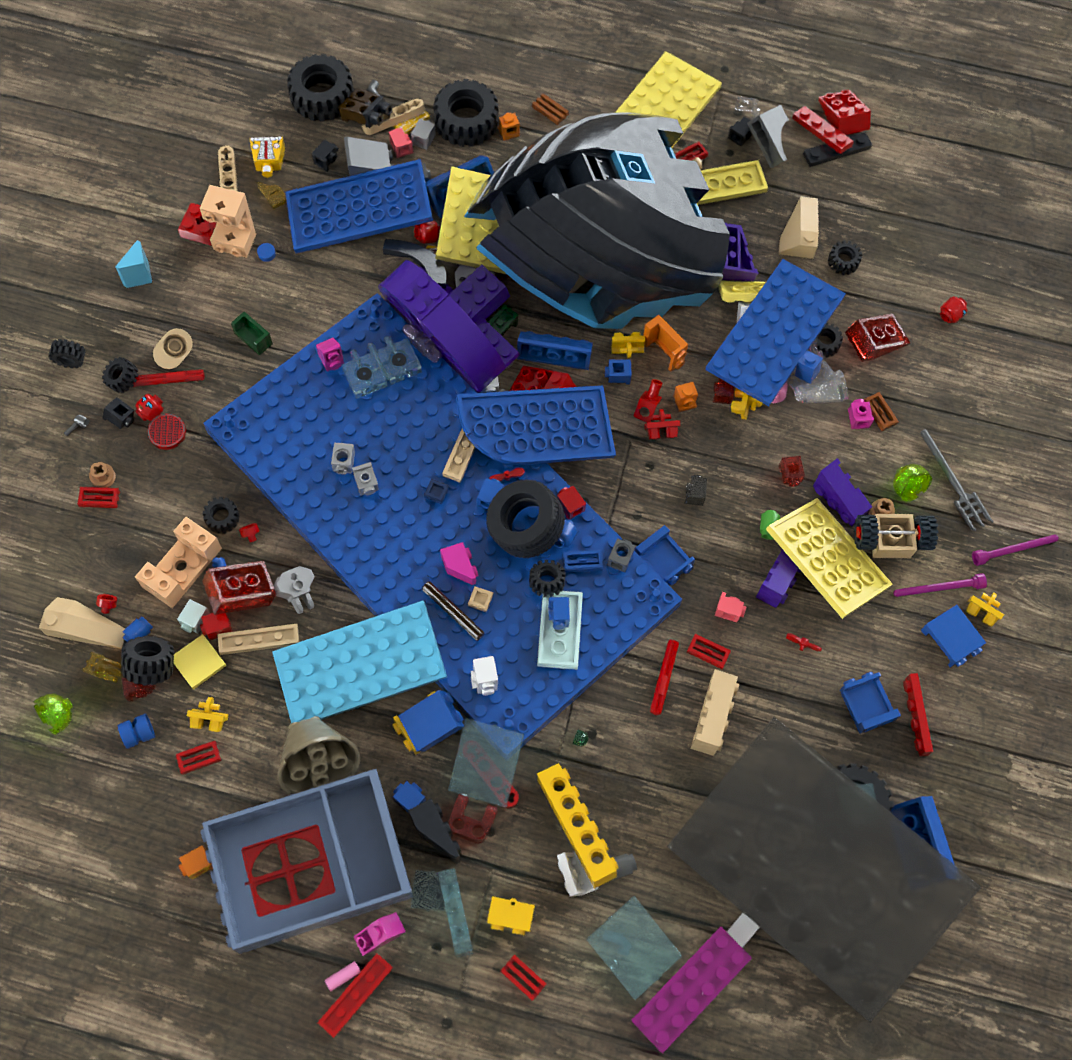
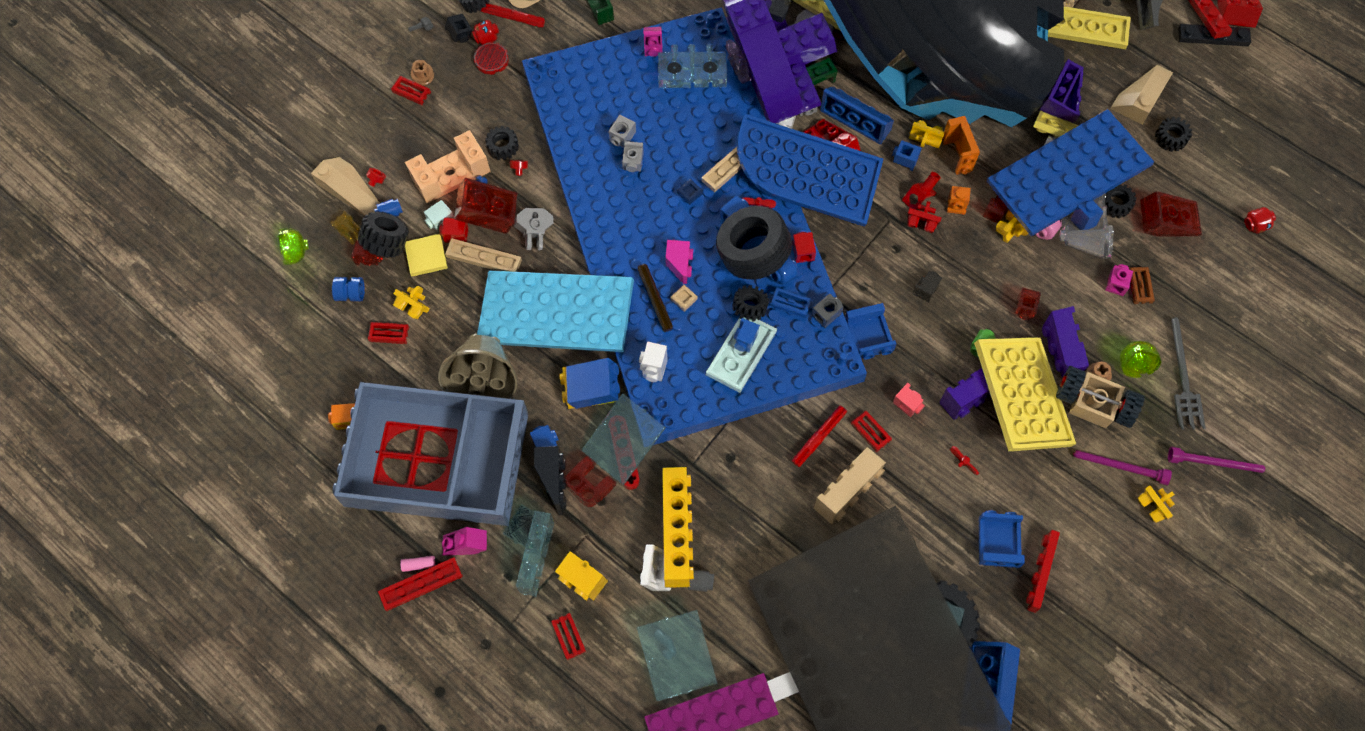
camera: 30 degrees right, 0 degrees up
clear green hinge [572,729,588,747] -> none
blue panel [921,605,986,668] -> none

